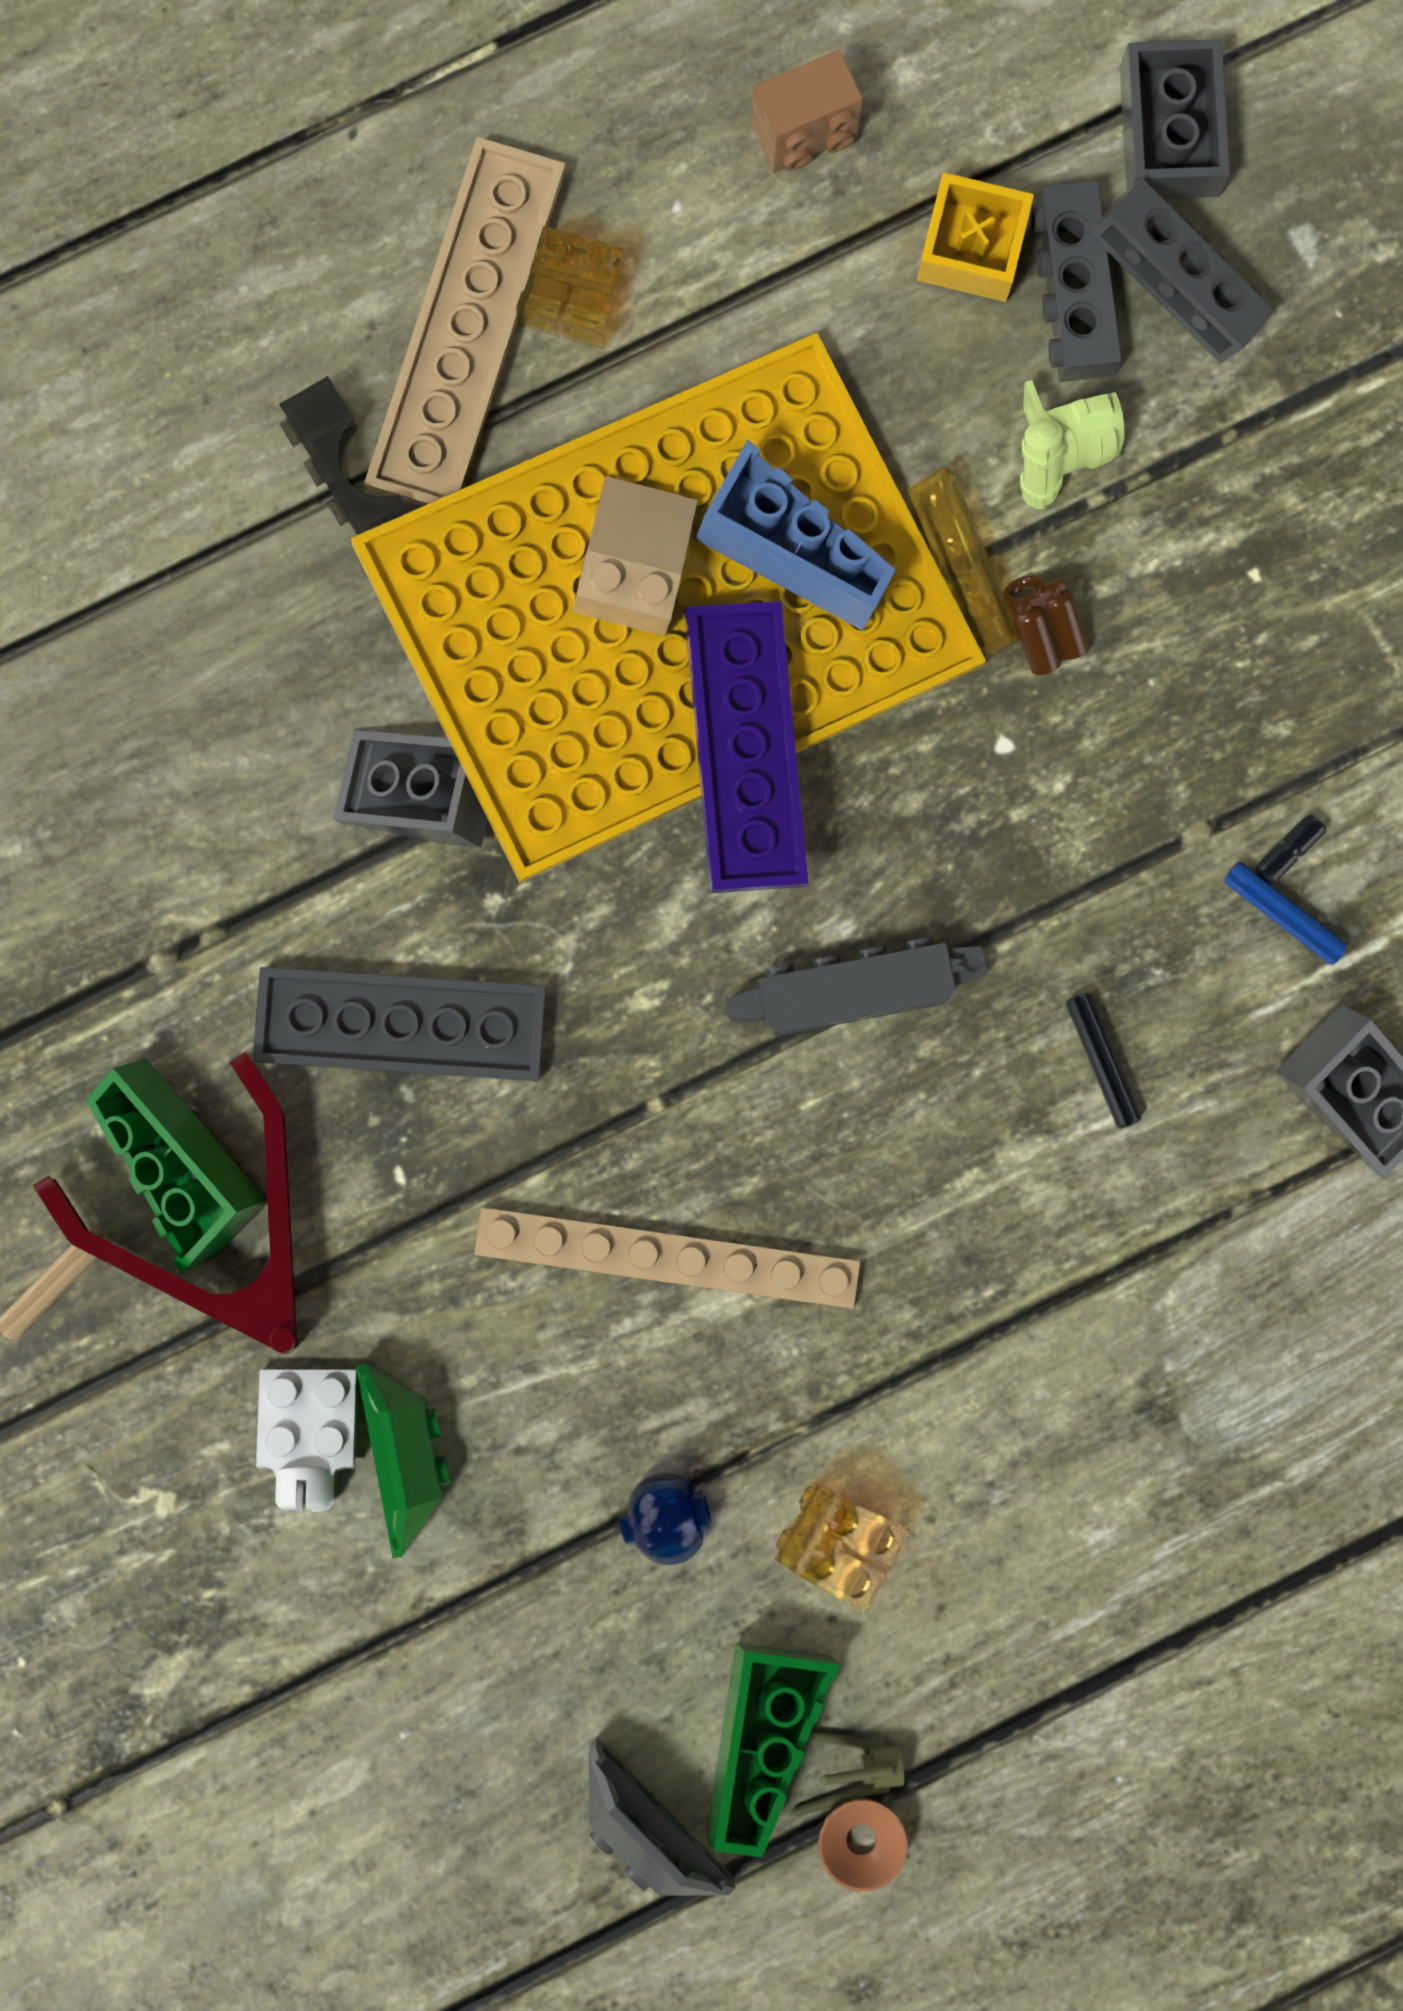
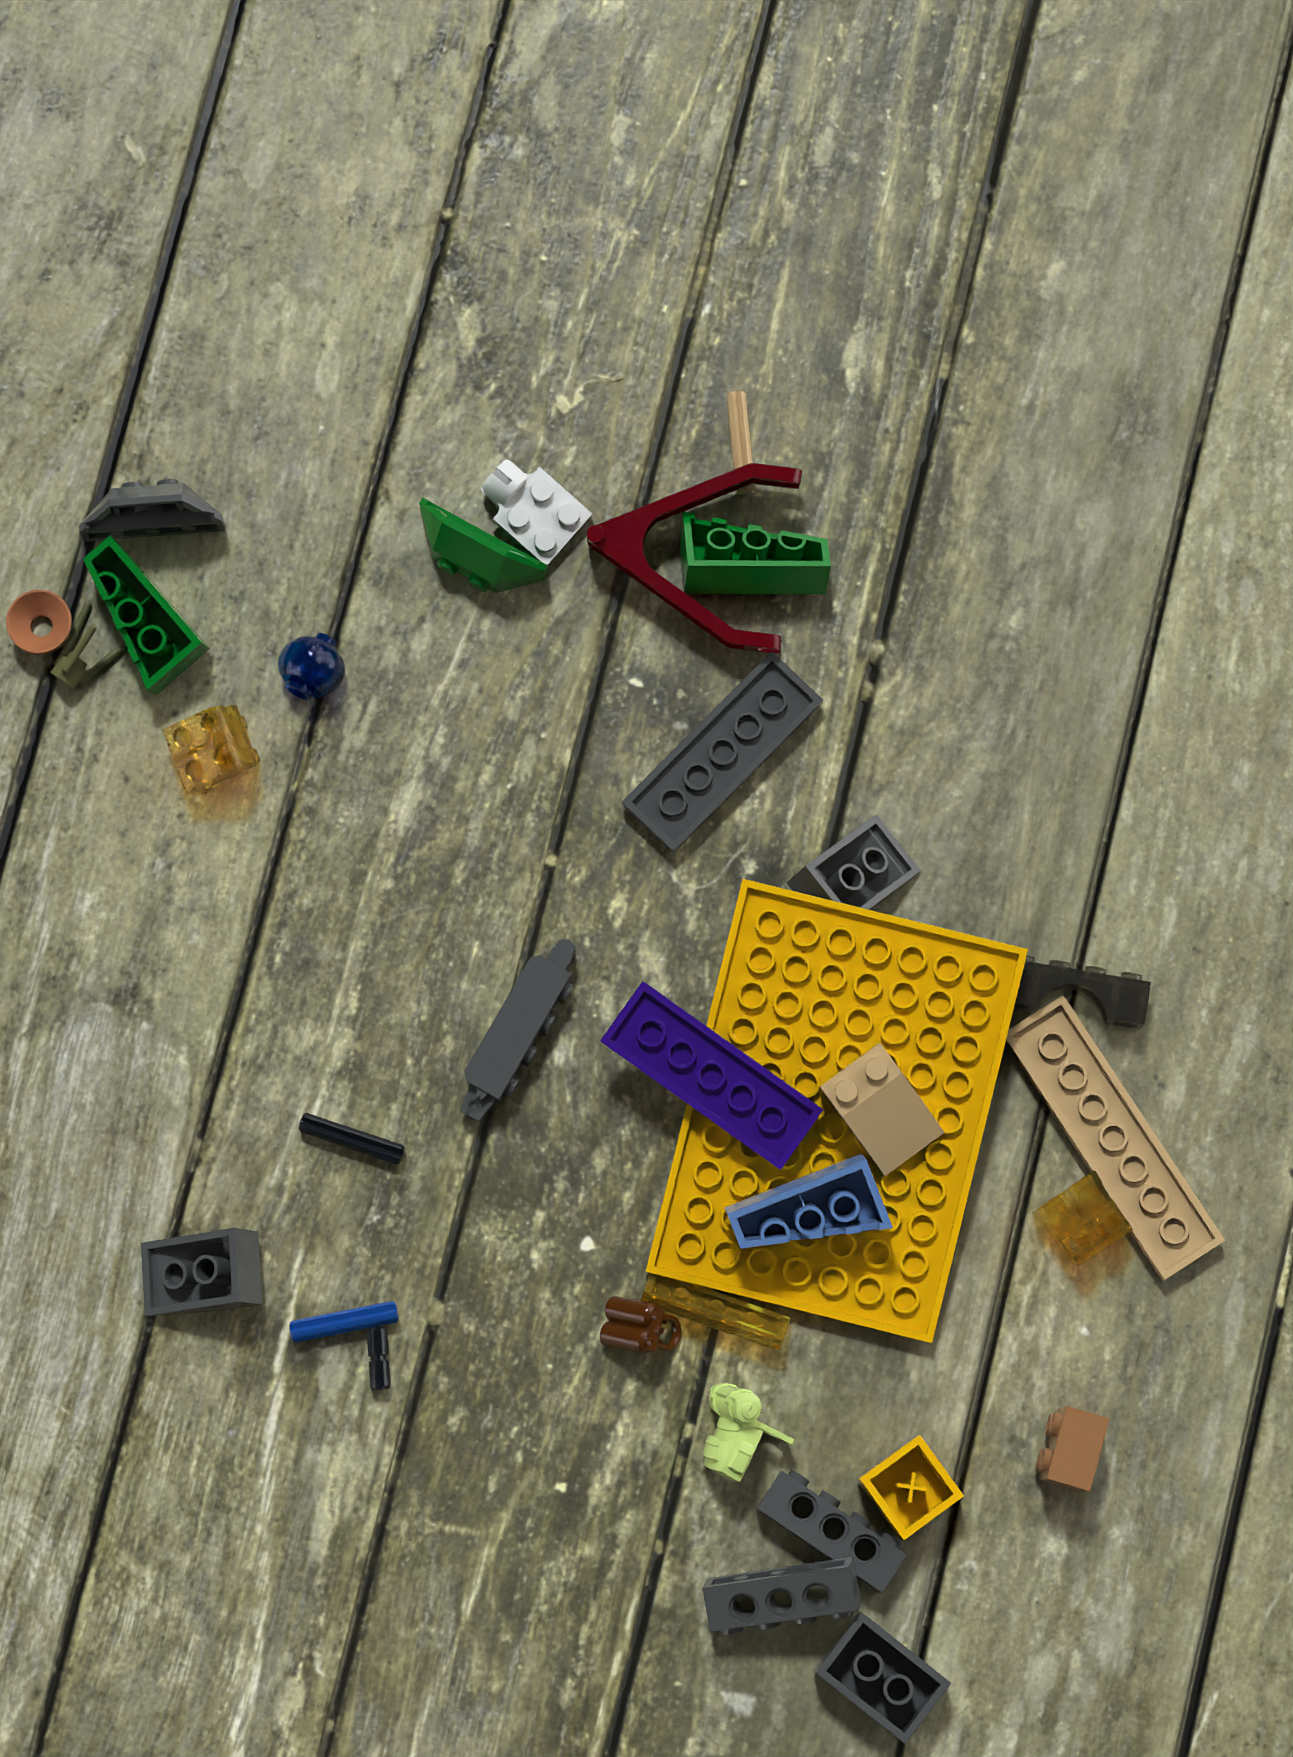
camera: 130 degrees right, 5 degrees down
tan plate [474,1207,860,1309] -> none

